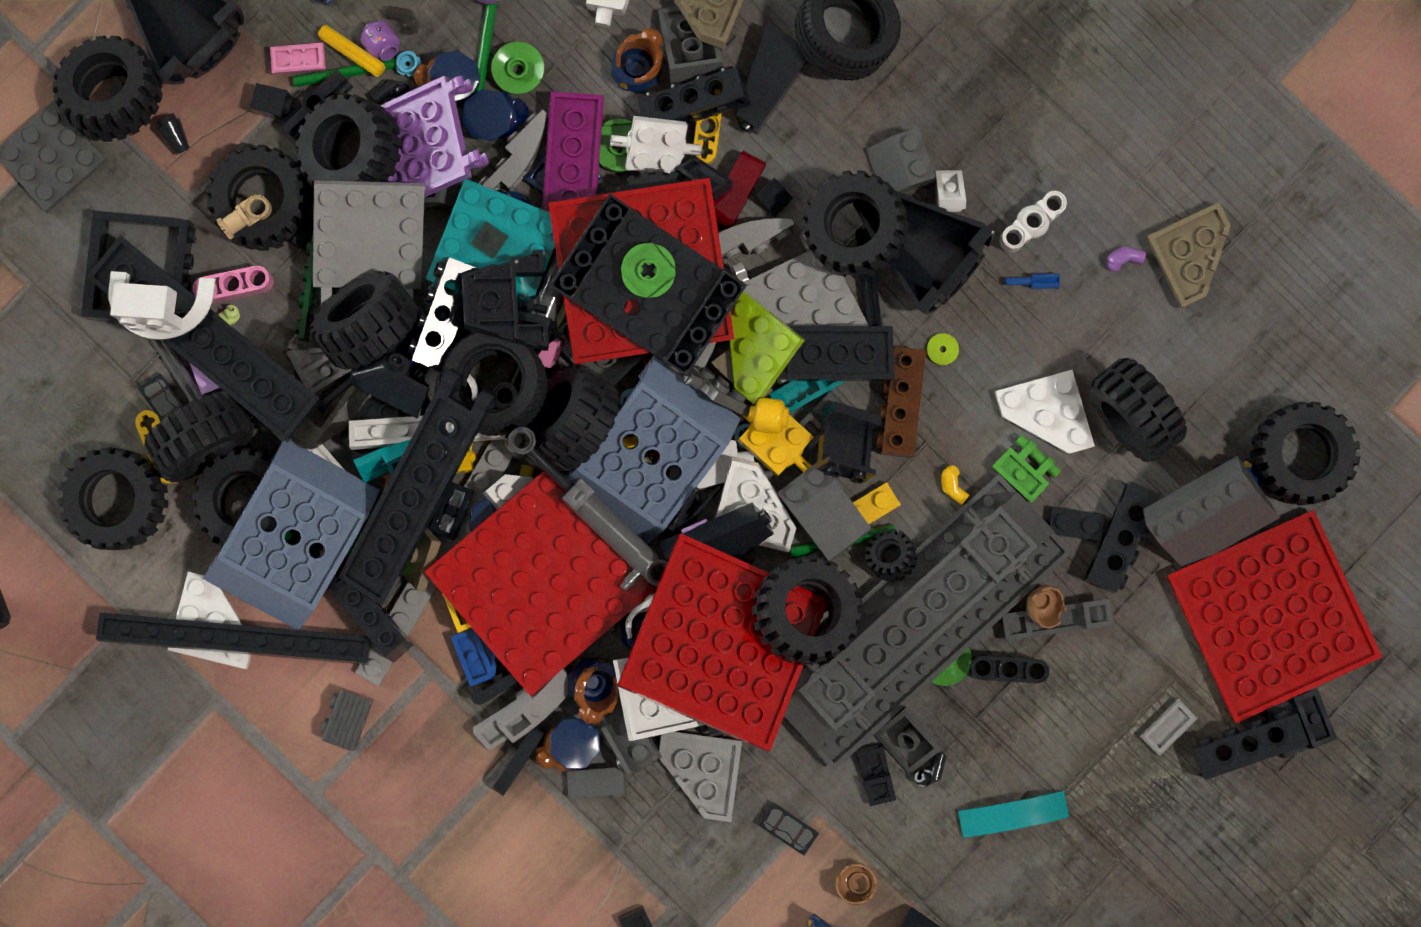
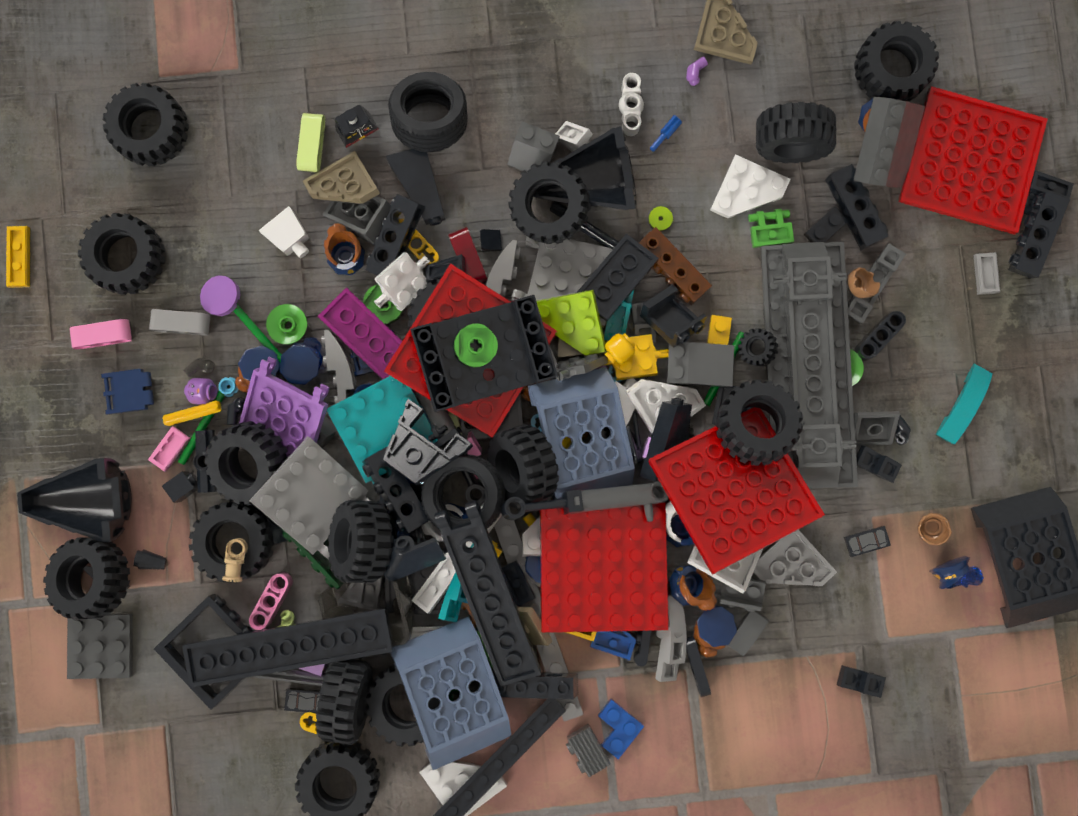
camera: 50 degrees left, 0 degrees up
white piece [108,271,216,339] -> none
clear smoke tile [471,221,509,259] -> none
yellow arm [941,465,969,505] -> none
none -> blue plate [598,699,644,760]

